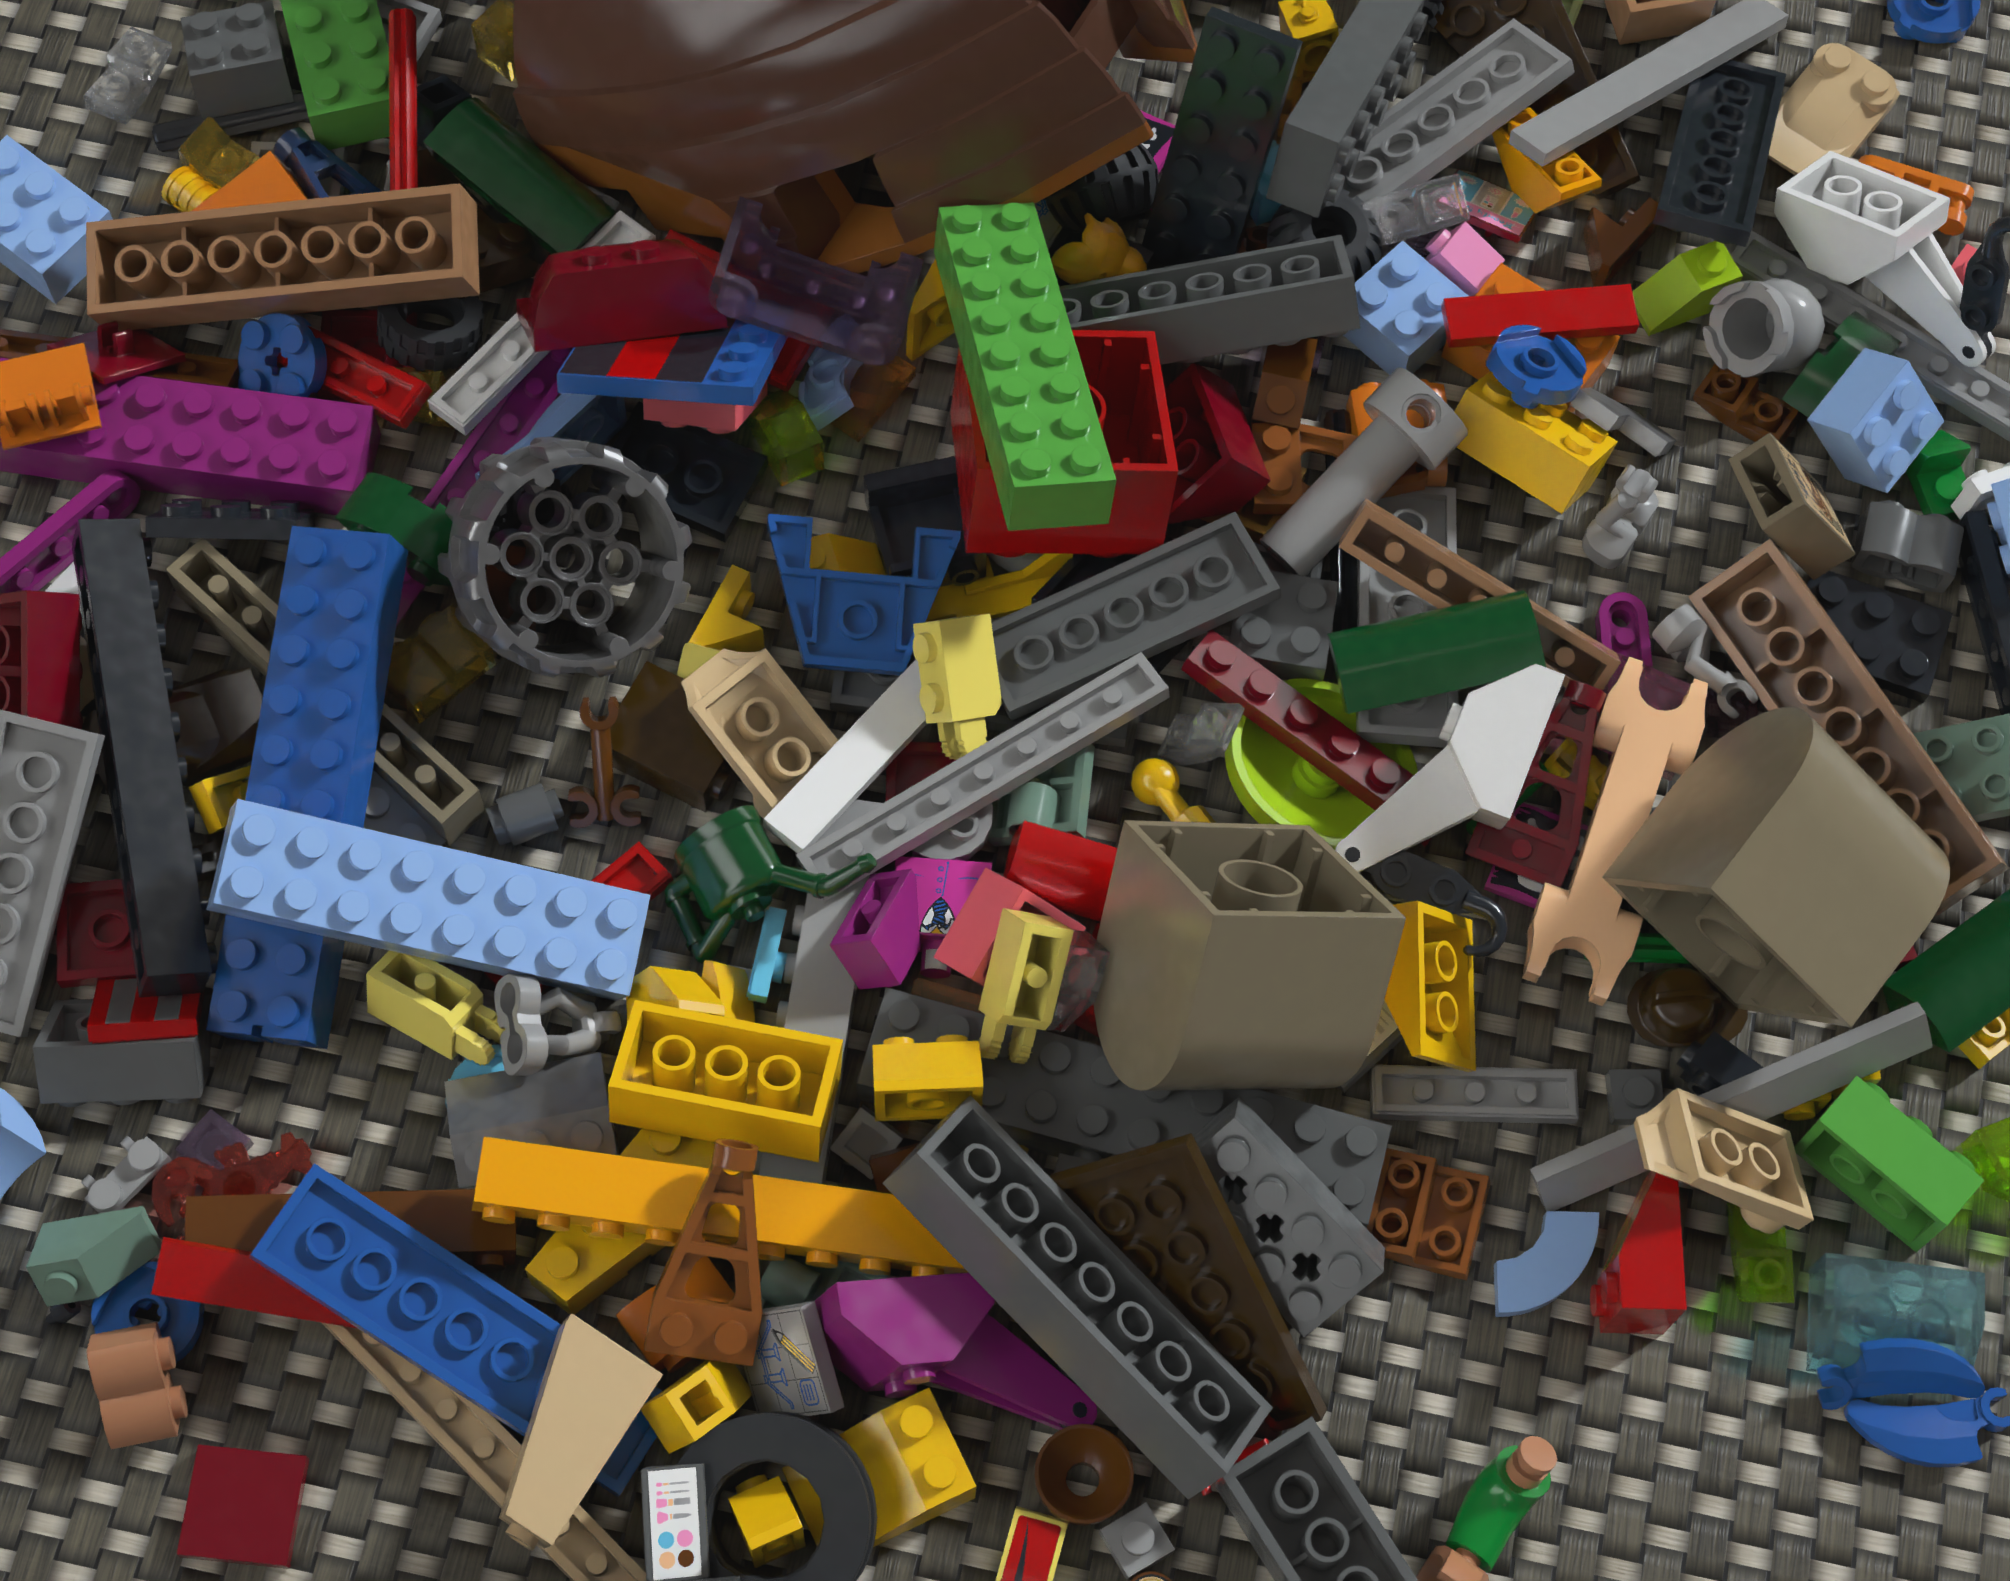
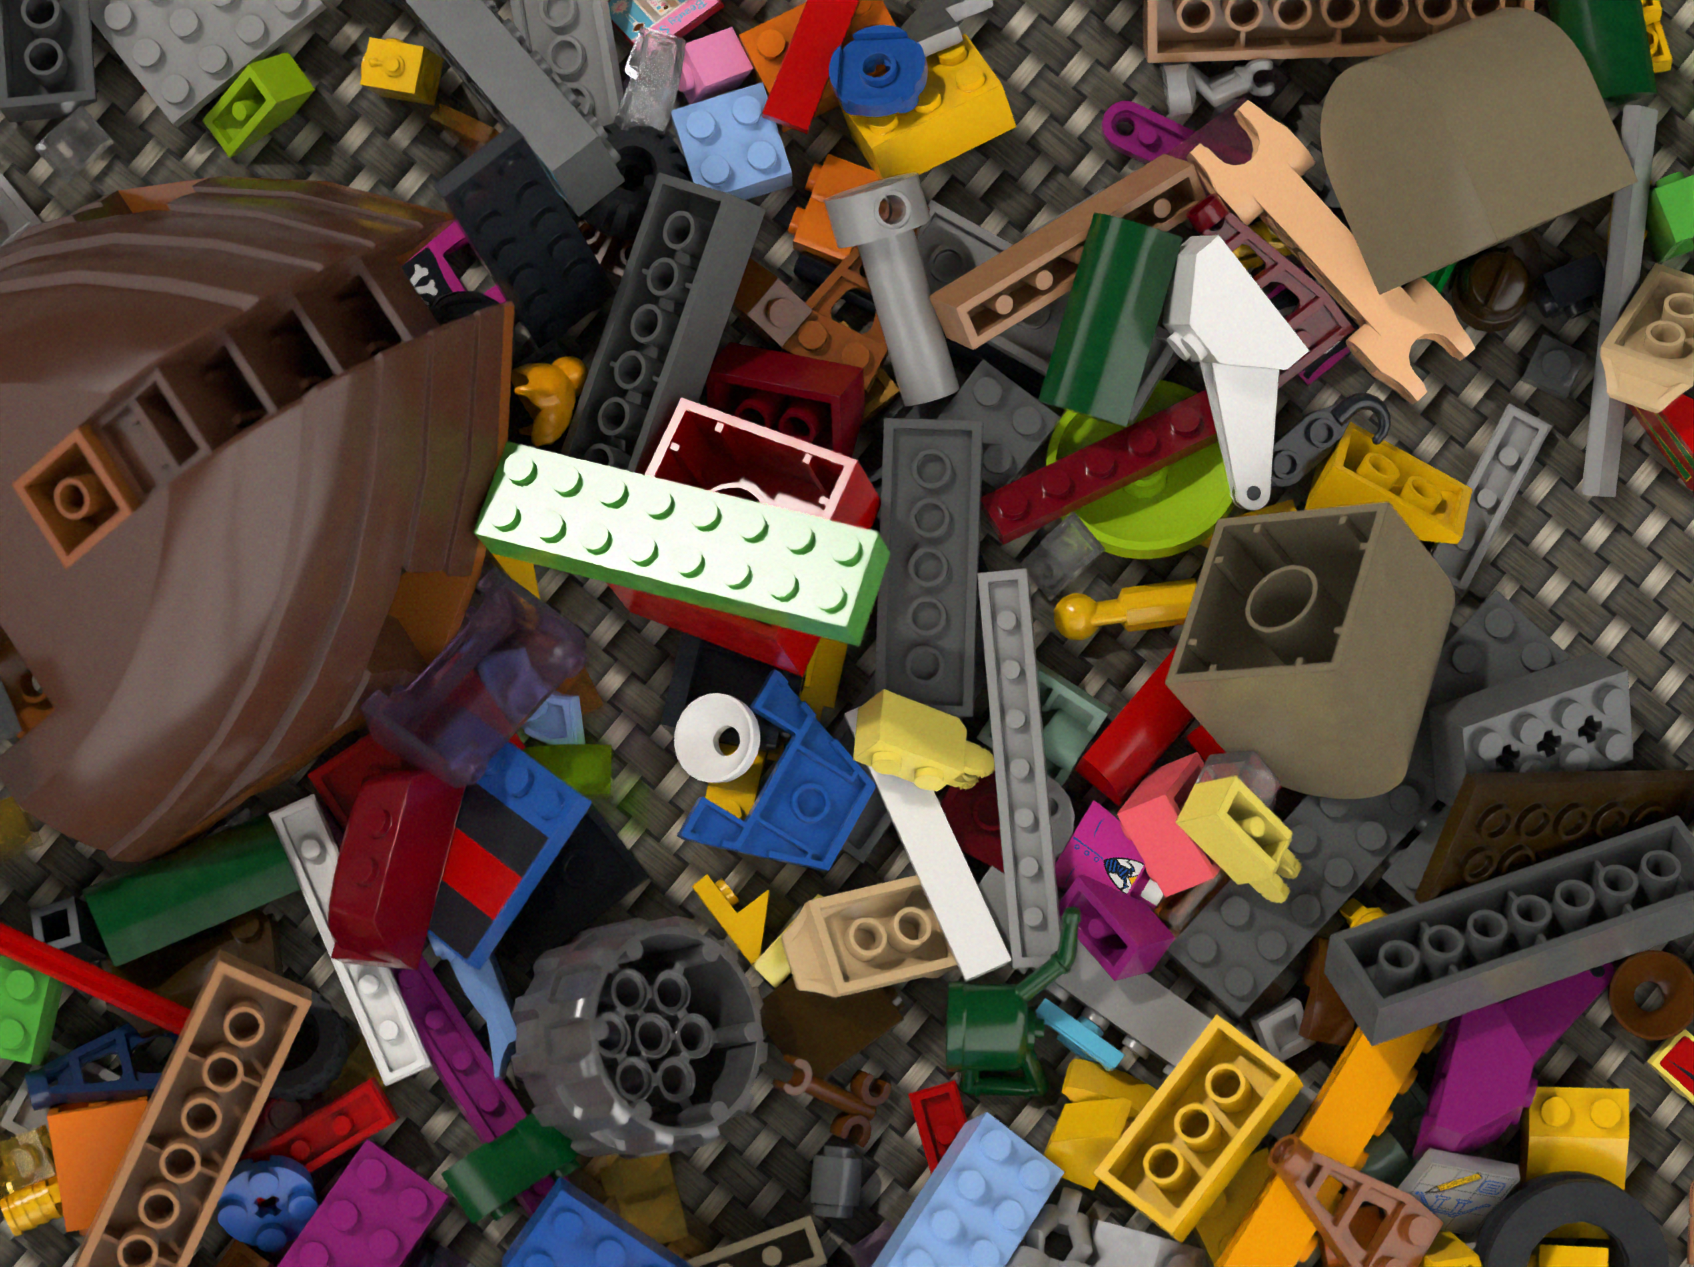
camera: 60 degrees left, 15 degrees up
yellow slope [872,1035,983,1122] -> none
dark orange slope [1367,1148,1491,1281] -> none
light blue tile [1494,1211,1599,1317] -> none
light grey piece [1582,464,1659,569] -> none
none -> white piece [674,693,760,783]

